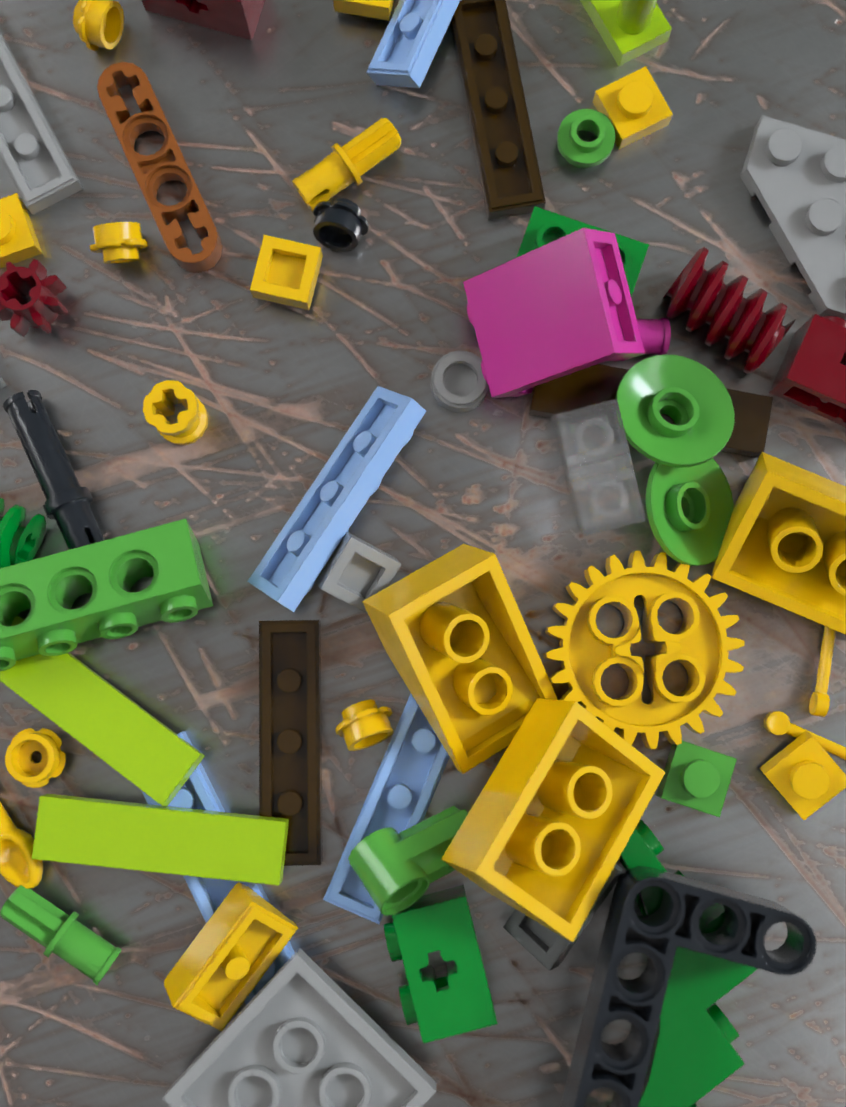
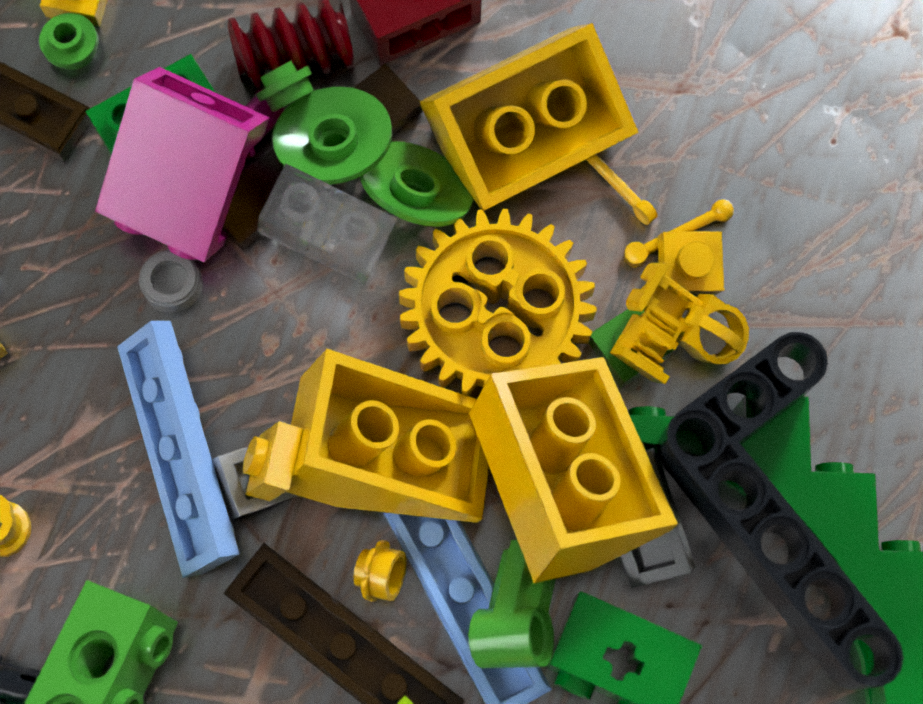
camera: 55 degrees left, 10 degrees down
none -> yellow plate [243,421,303,501]
none -> bright green plate [256,61,314,113]
none -> yellow piece [610,263,749,384]

